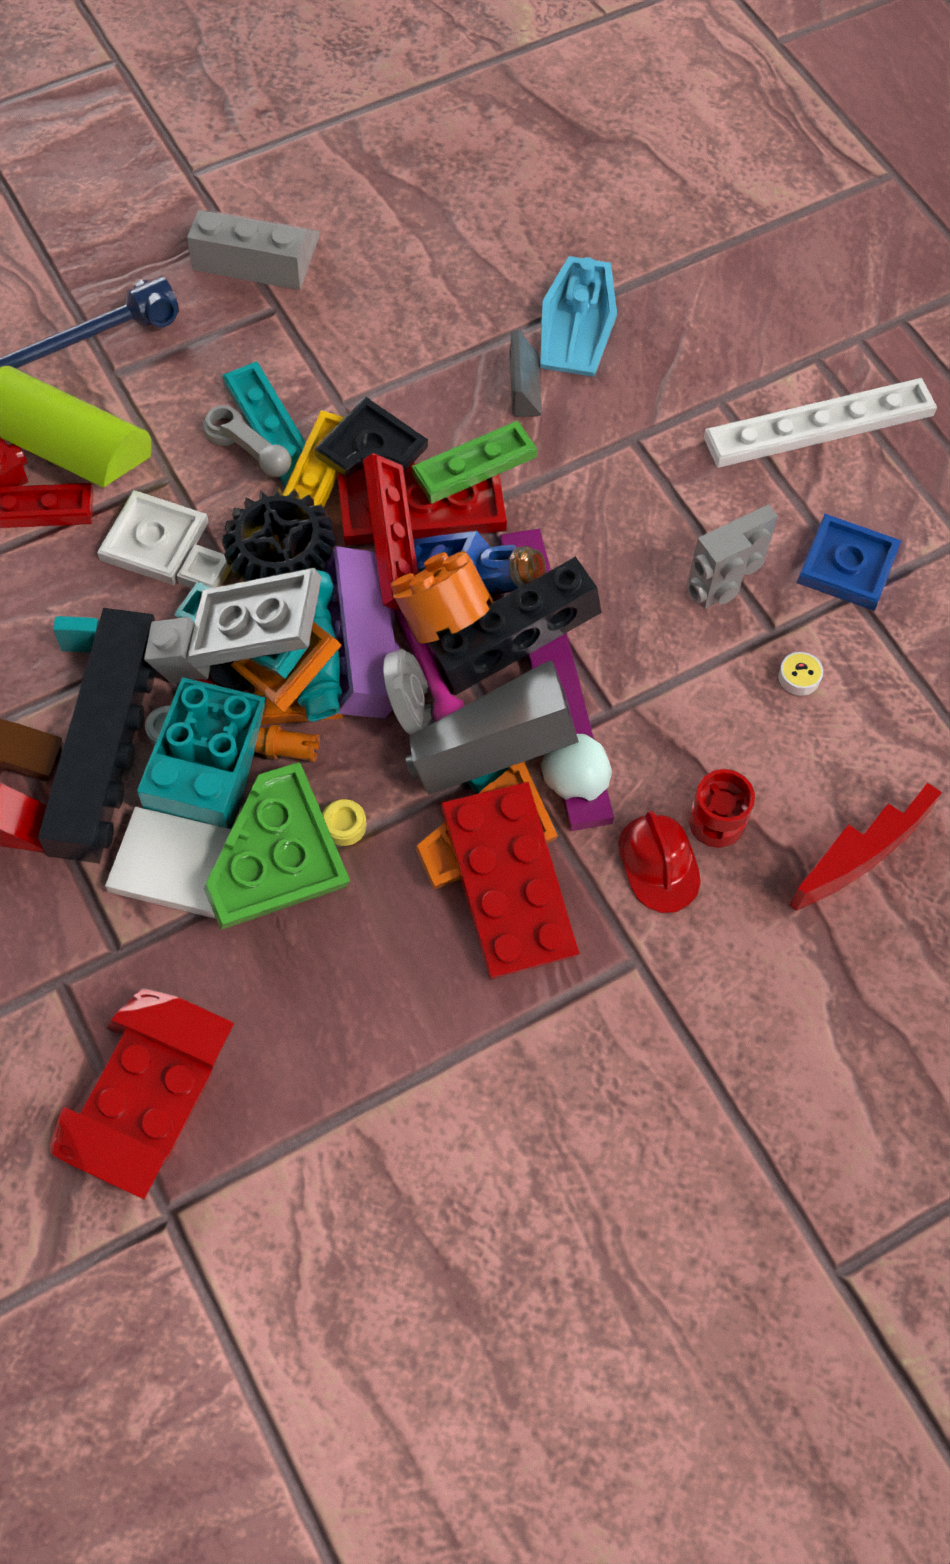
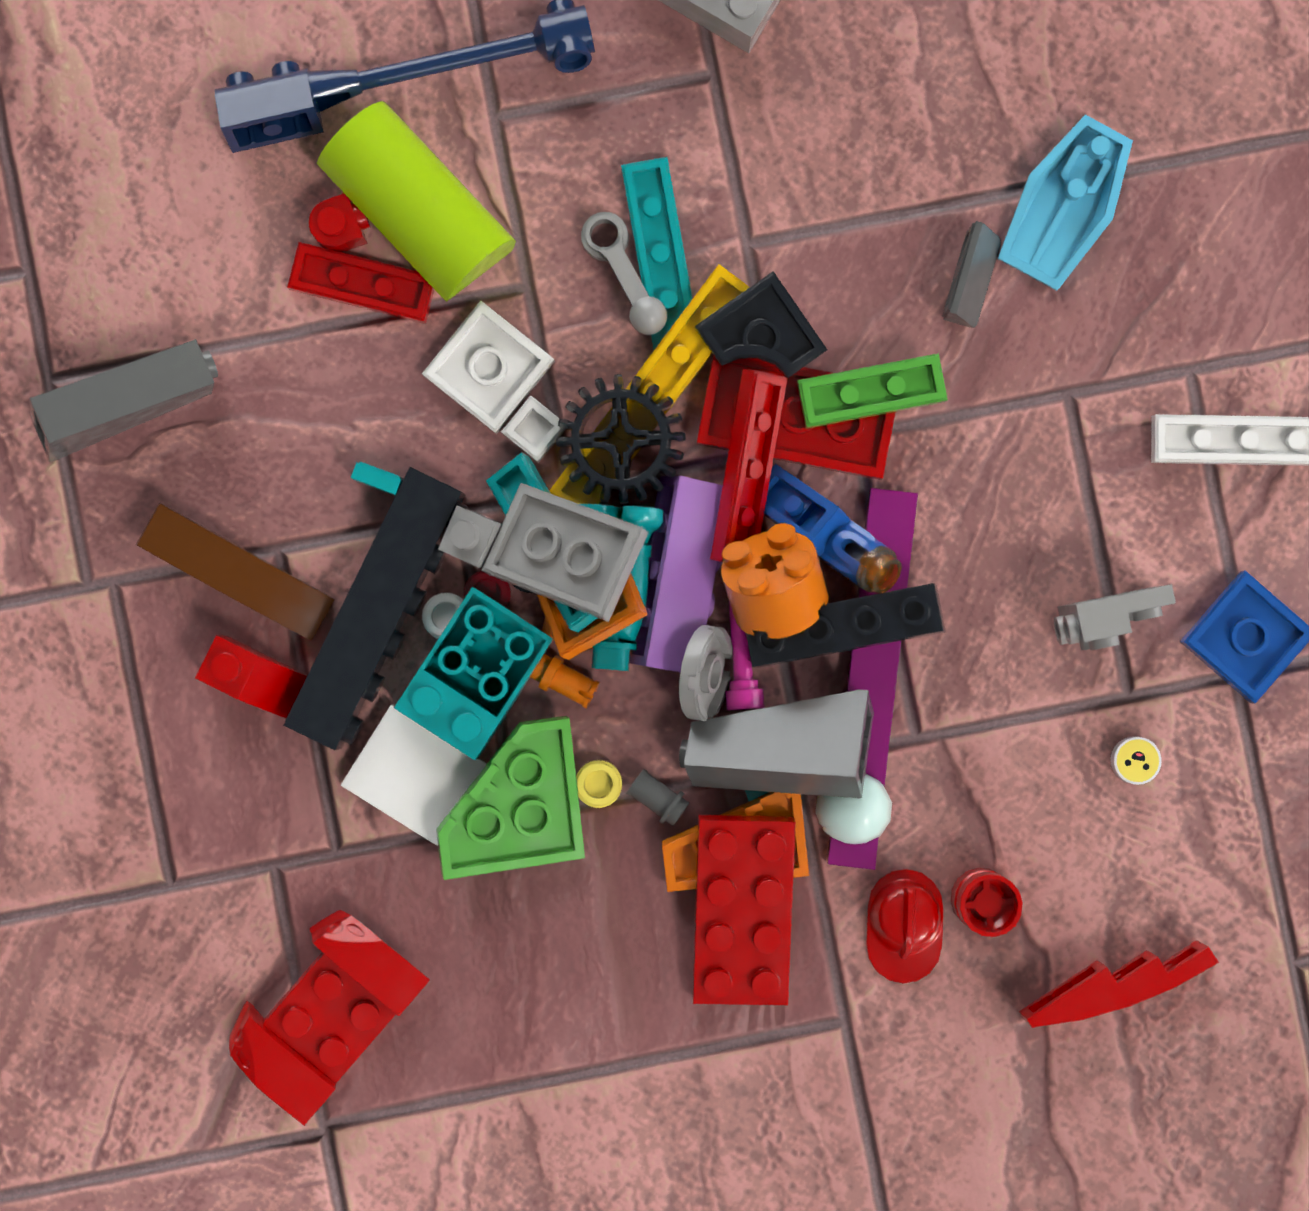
camera: 15 degrees right, 25 degrees up
none -> dark grey pin [626,769,689,826]

